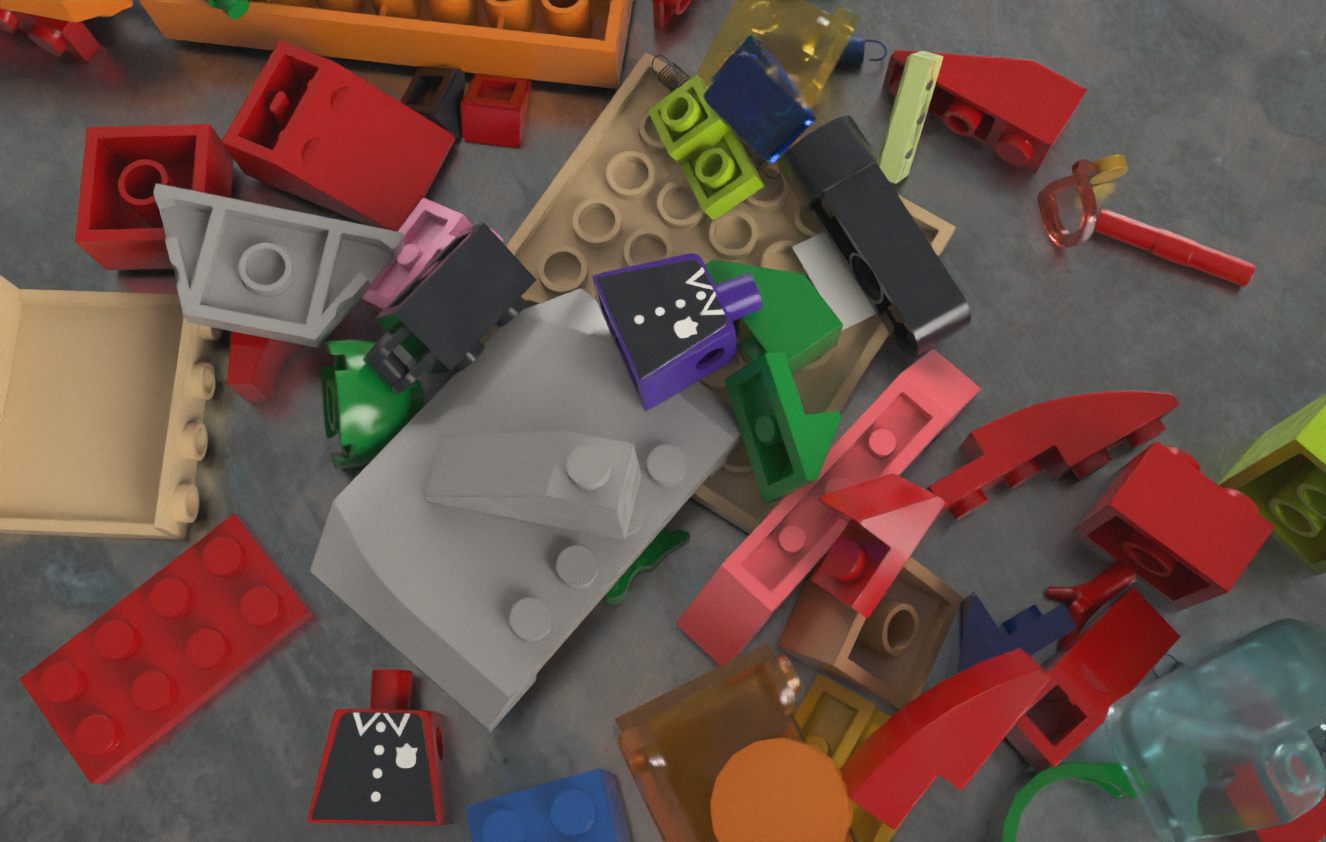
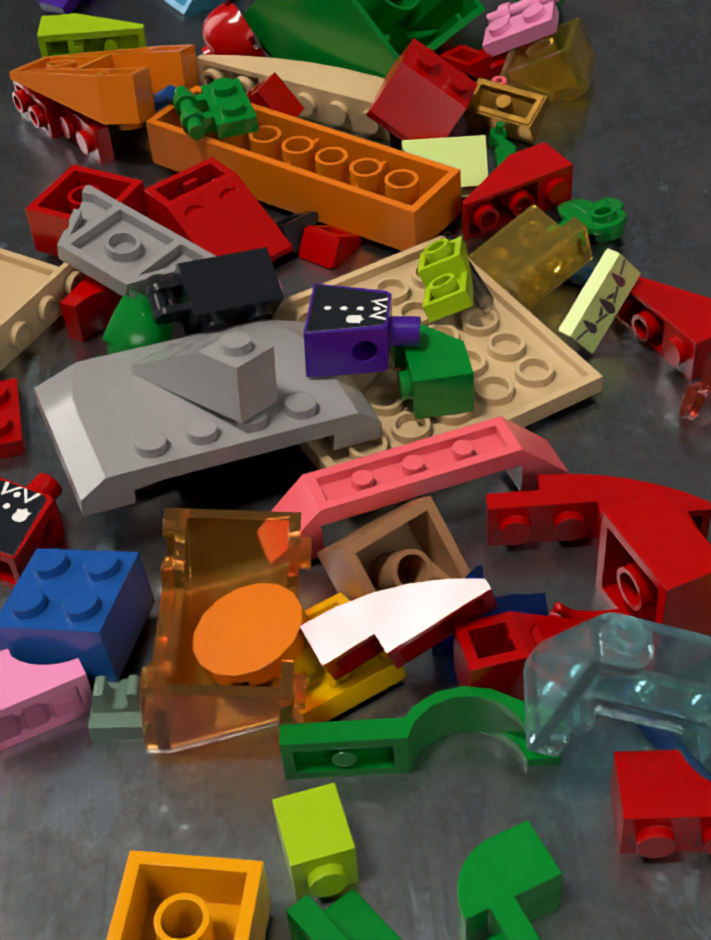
camera: 25 degrees right, 30 degrees down
green piece [602,528,690,605] -> none
clear blue slope [703,34,816,164] -> none
green slope [724,352,841,504] -> none
black beam [777,115,971,357] -> none
white sticker [792,232,877,331] -> none
red slope [810,473,946,619] -> none

